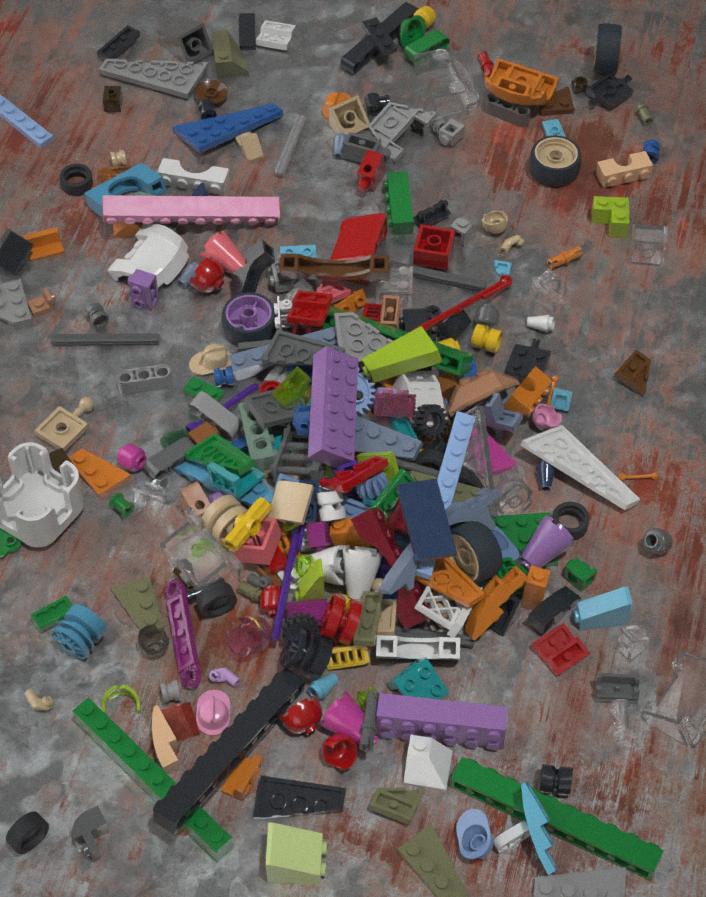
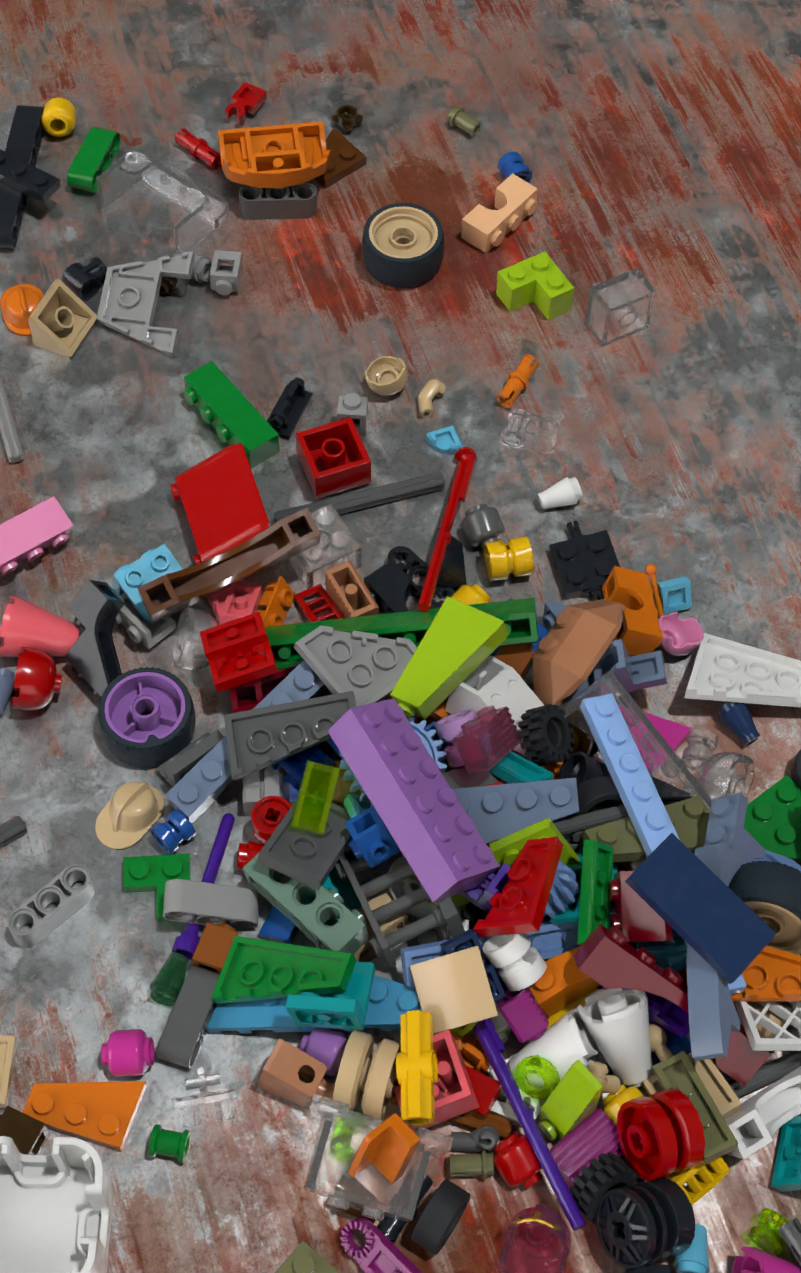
camera: 35 degrees left, 5 degrees up
white hinge [274,296,294,331] -> none
sand blue cone [333,133,347,159] -> none
dark grey brick [343,132,391,164] -> none
red torso [356,149,386,194] -> none
green piece [399,15,426,49] -> none
medium azure plate [542,119,566,137] -> none
black plate [586,73,634,110] -> none
black wheel [593,23,622,74] -> none
reddish brown wing [614,349,651,397] -> none
none -> red plate [225,82,267,124]
none -> orange panel [348,1113,421,1184]
none -> tan arm [588,1061,621,1094]

